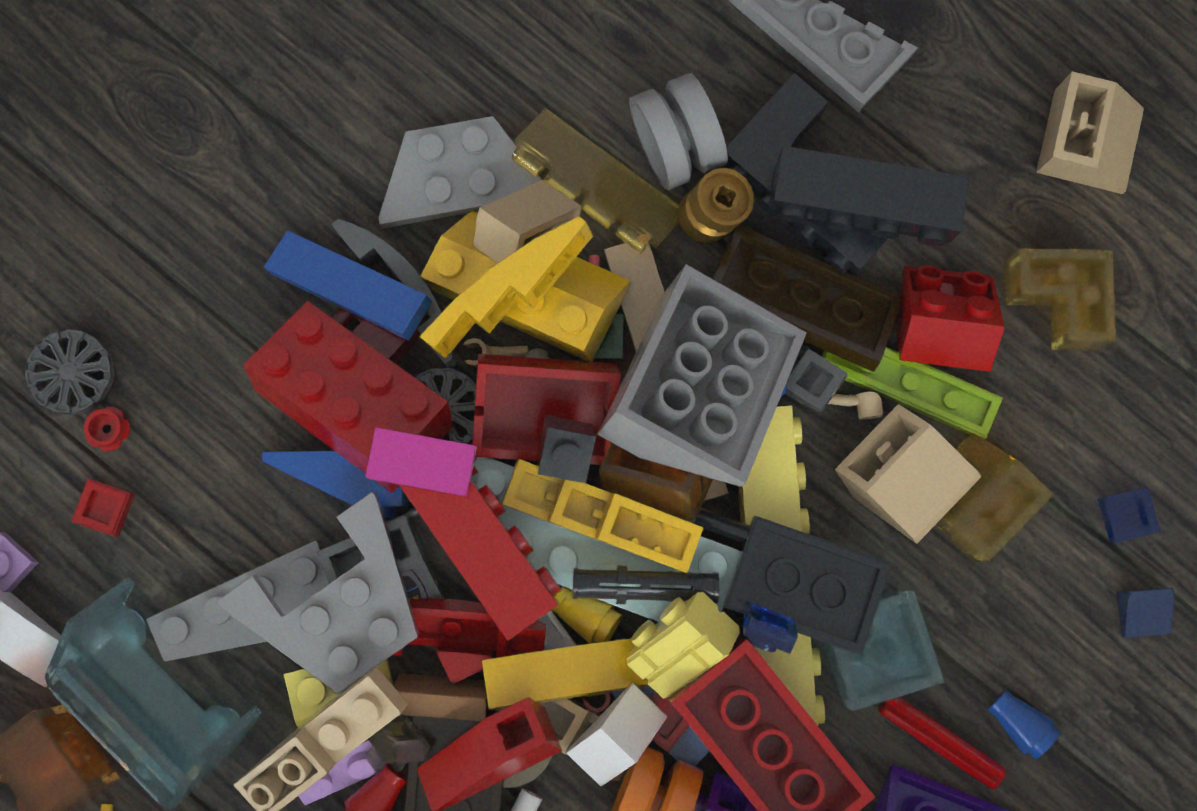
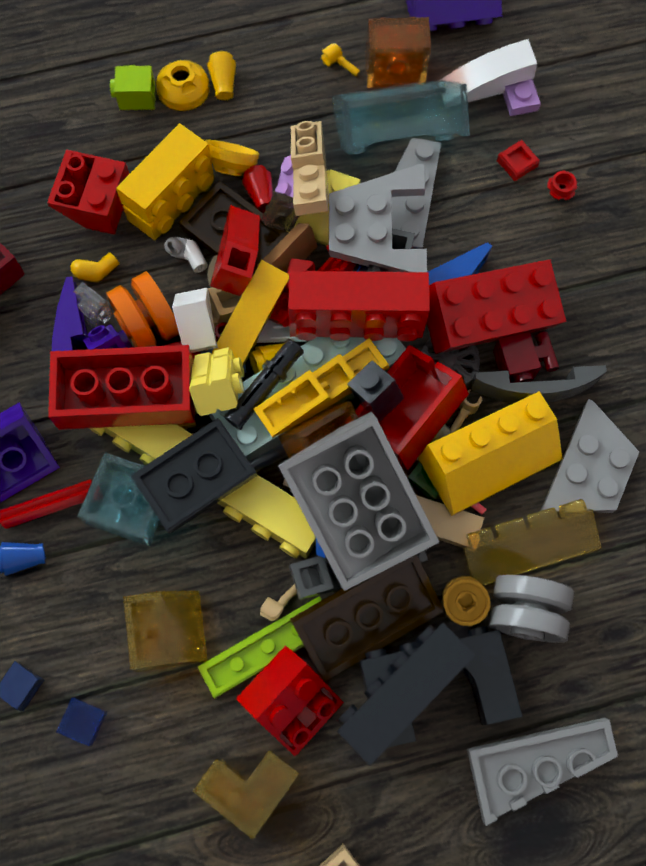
camera: 125 degrees right, 10 degrees down
dark grey wheel [25,330,115,415] -> none
blue tile [263,230,433,341] -> none
dark pink tile [365,427,477,497] -> none
yellow slope [420,216,593,359] -> none
tan brick [473,180,582,263] -> none
clear blue plate [743,602,798,654] -> none
tan slope [835,404,981,544] -> none

